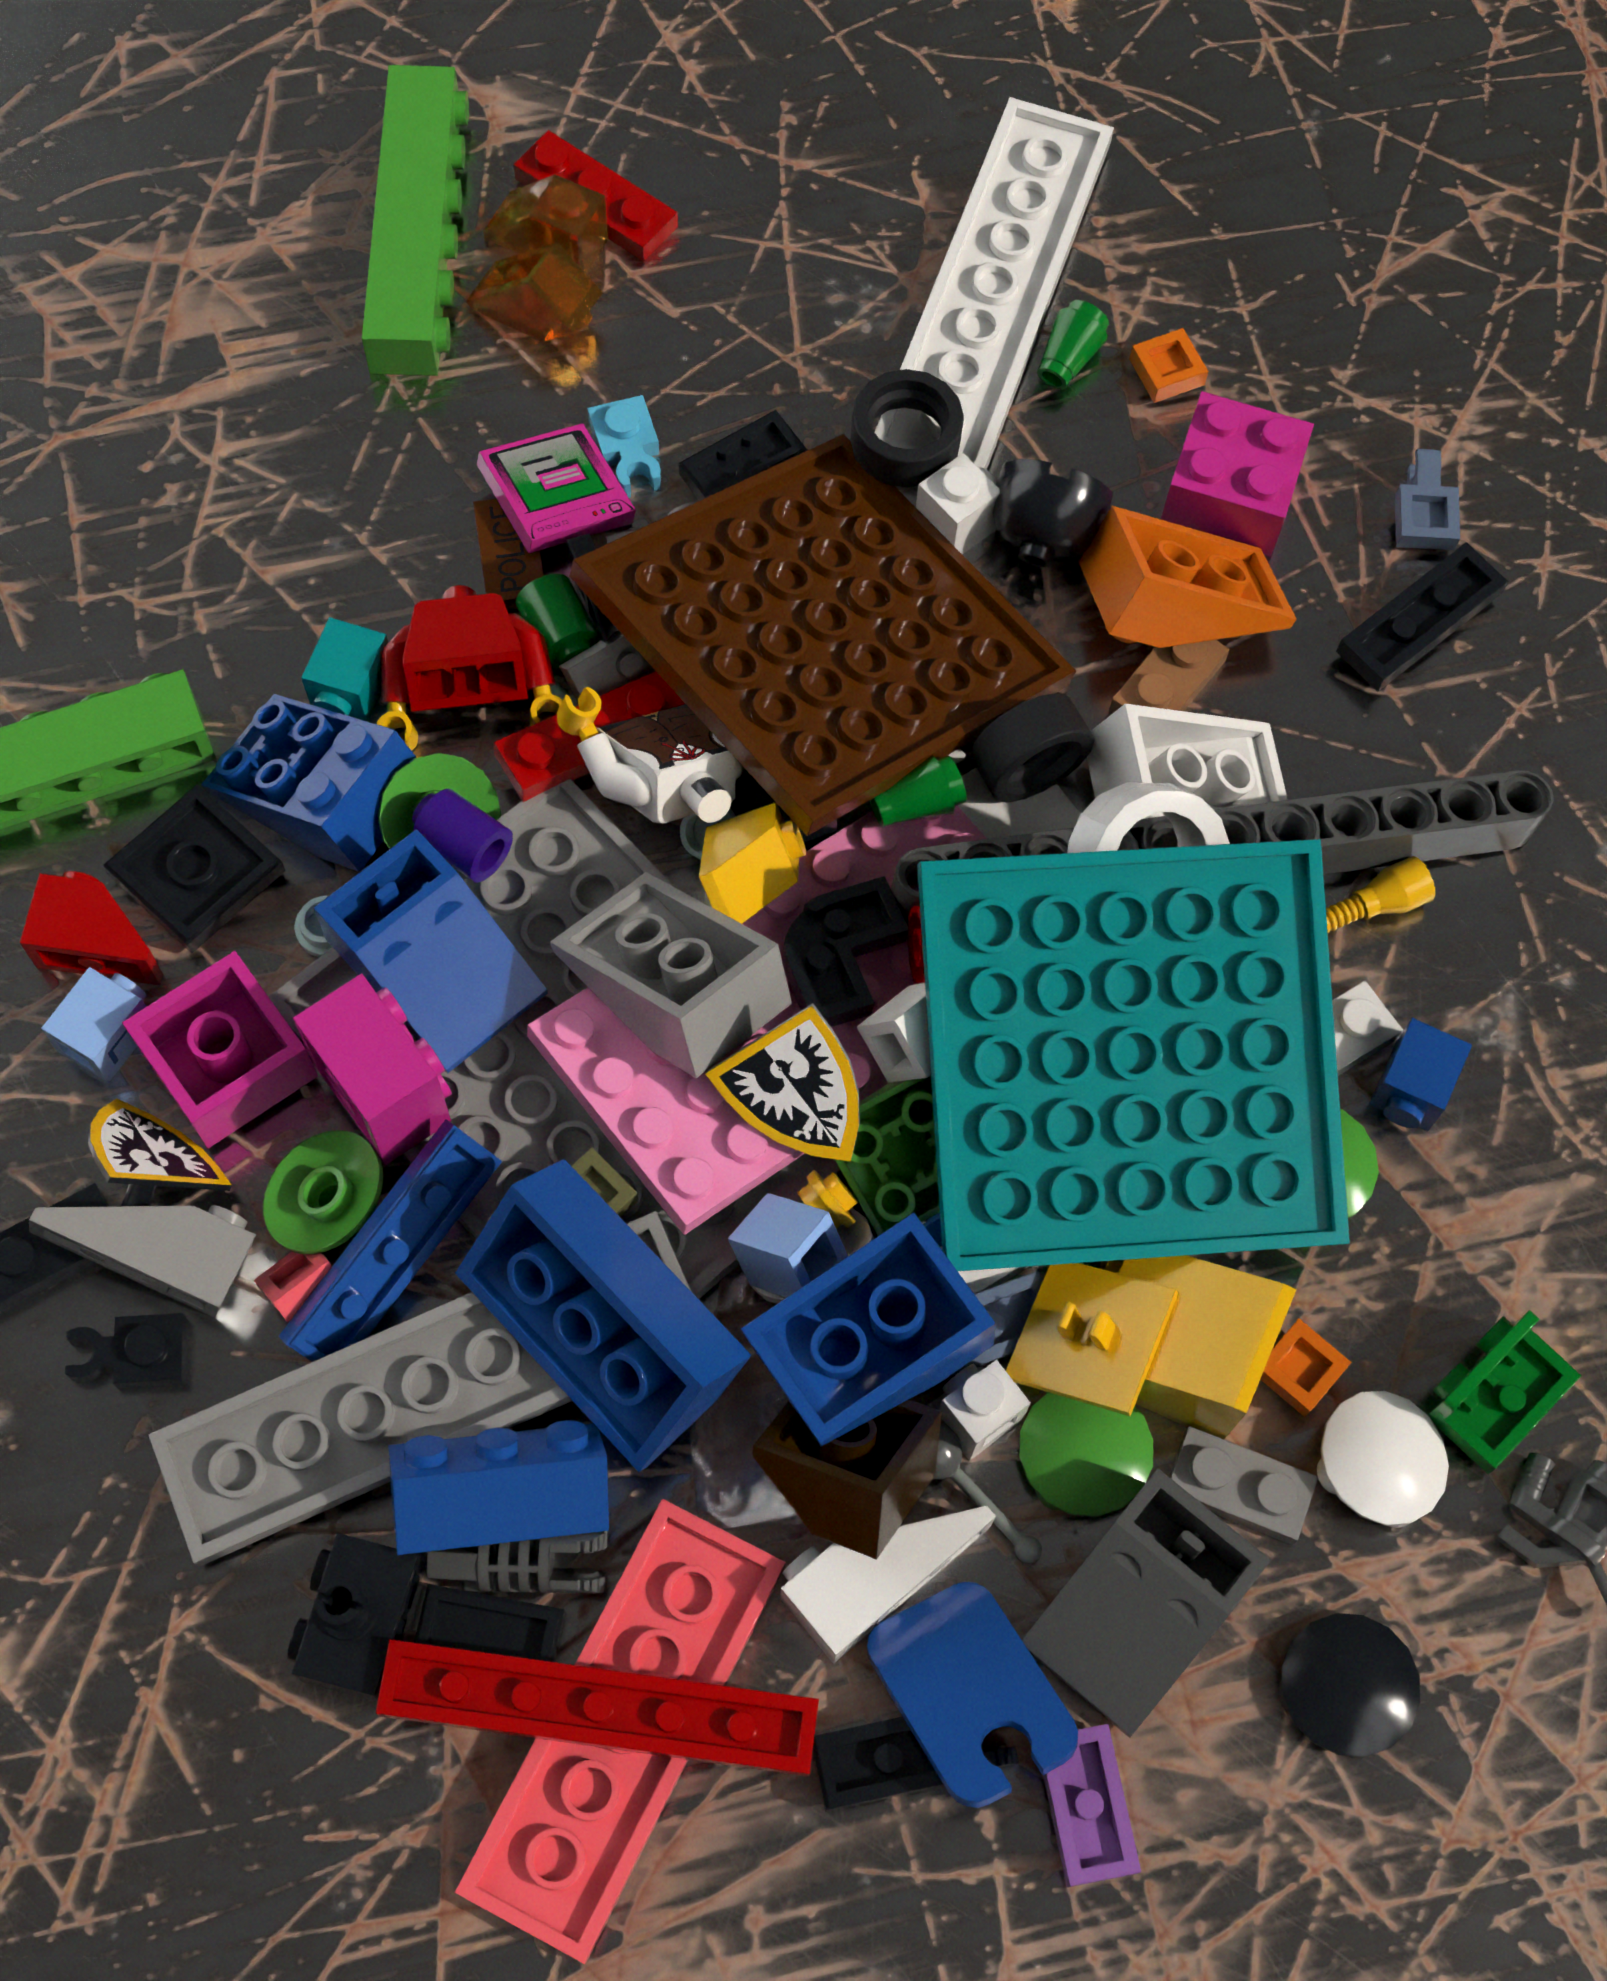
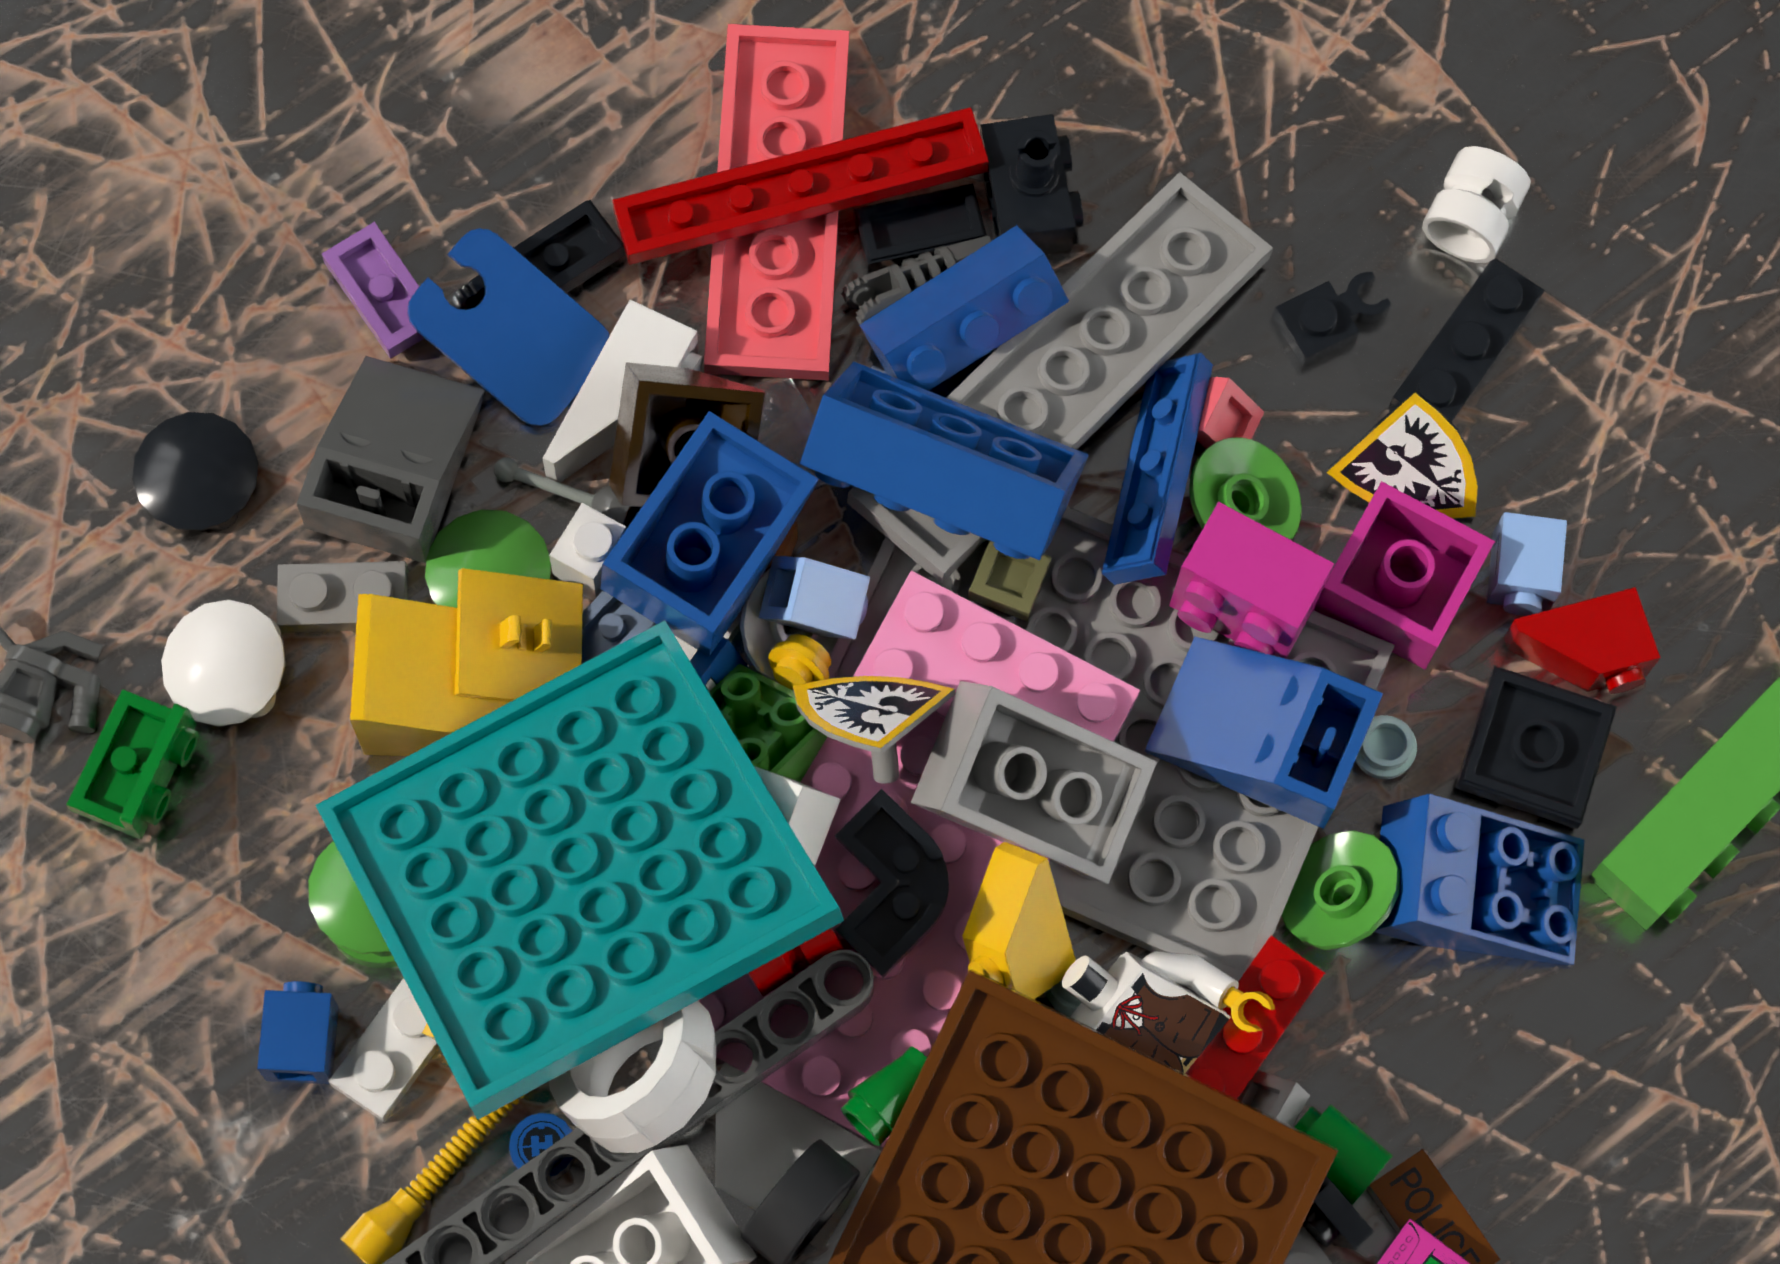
camera: 155 degrees right, 5 degrees up
light grey slope [29,1205,256,1318] -> none
teal brick [301,617,388,722] -> none
red torso [377,585,562,751] -> none
dark purple brick [412,789,513,883] -> none
orange plate [1260,1318,1352,1417] -> none

